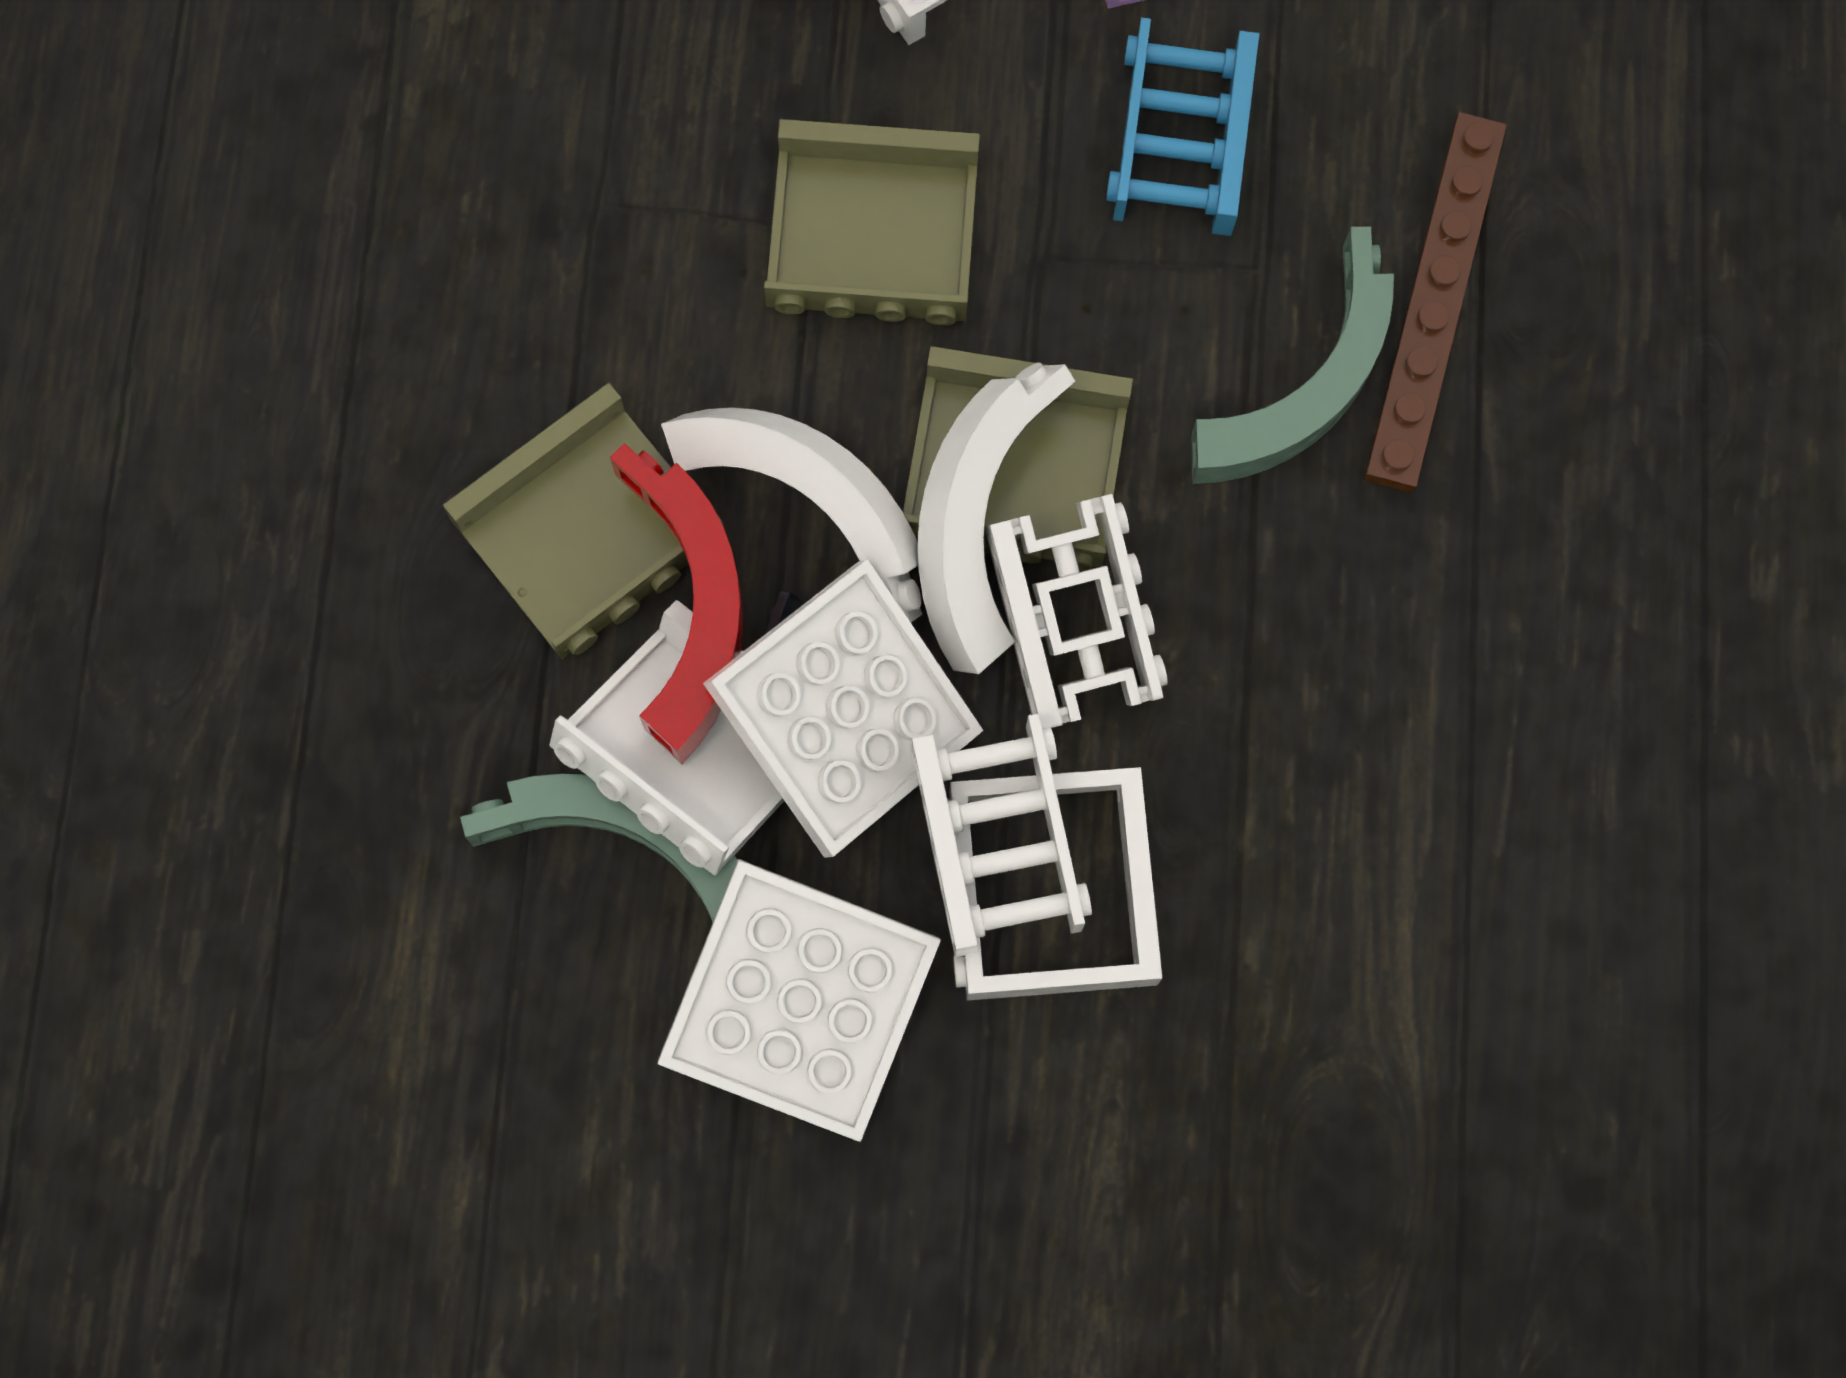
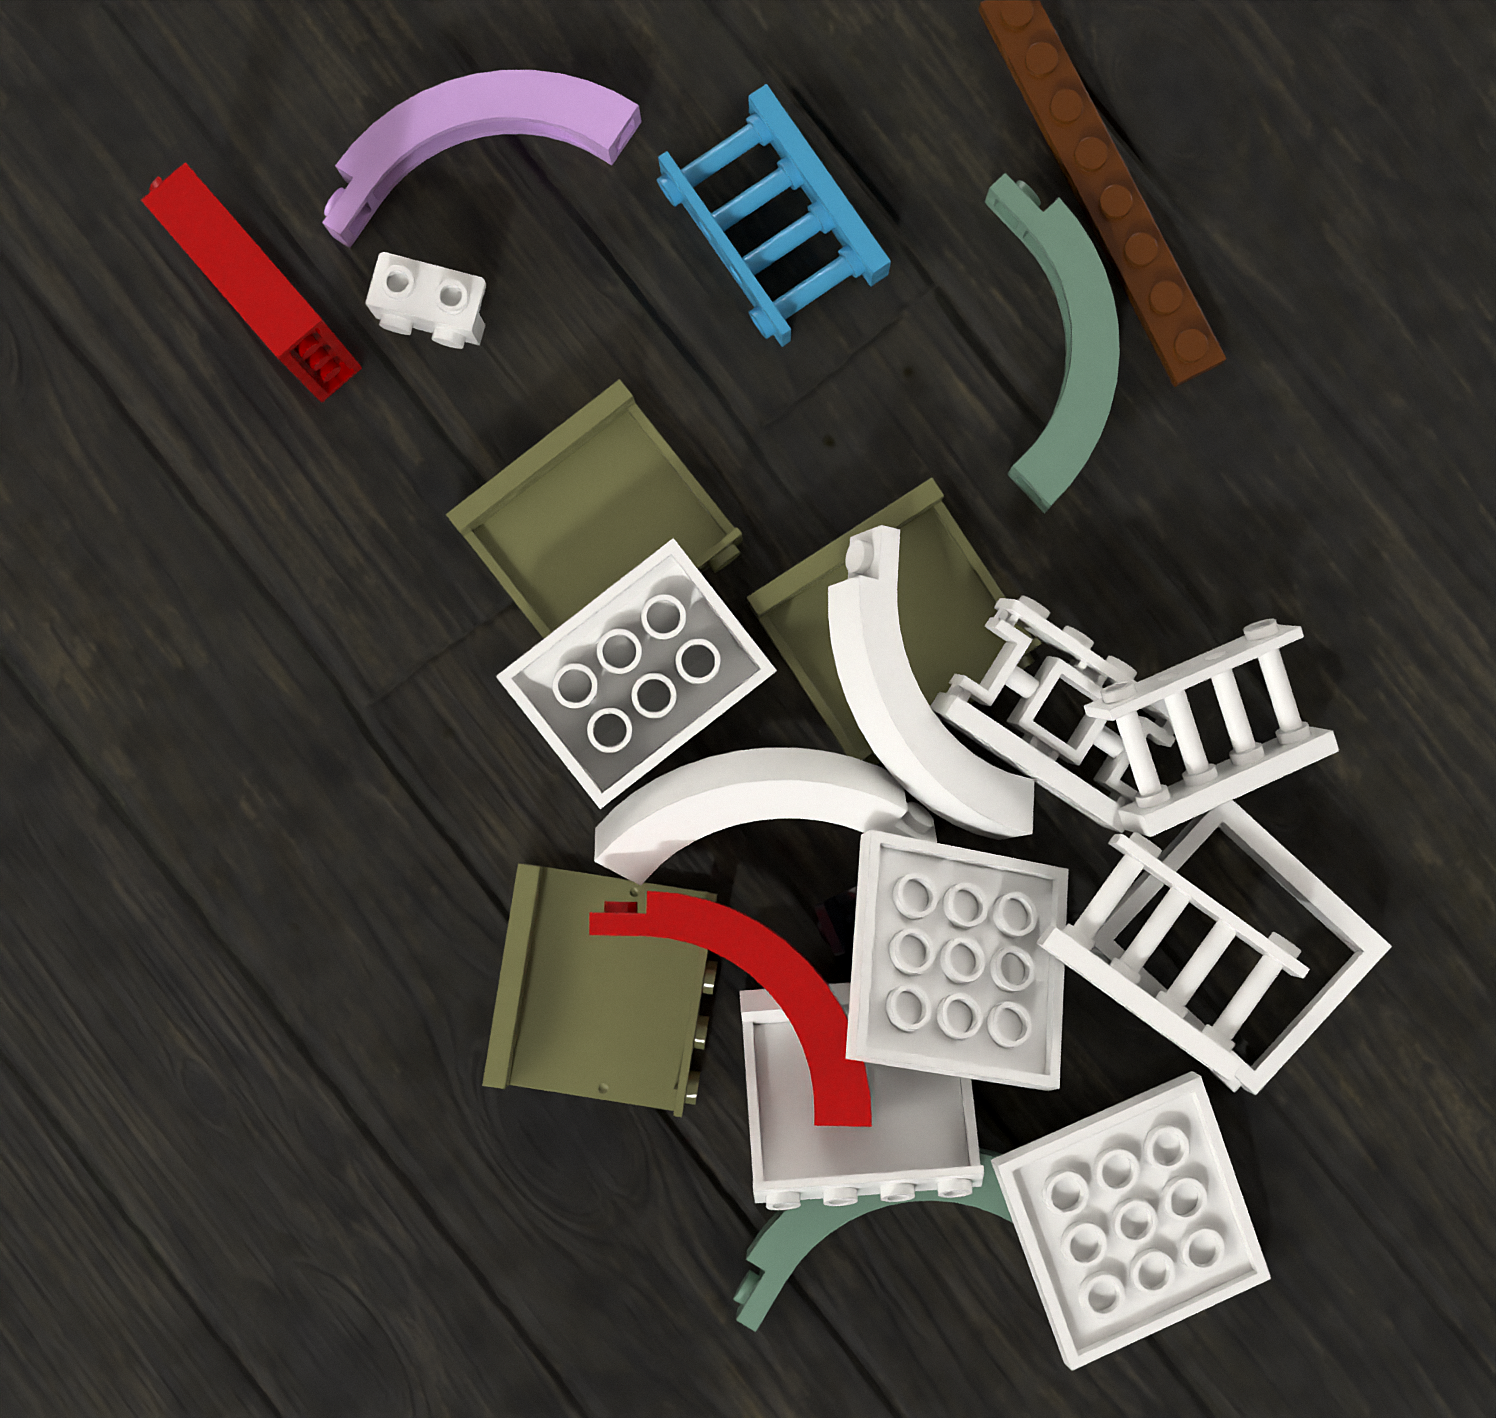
camera: 30 degrees left, 10 degrees up
none -> white slope [496,538,777,809]
none -> white fence [1084,619,1339,837]

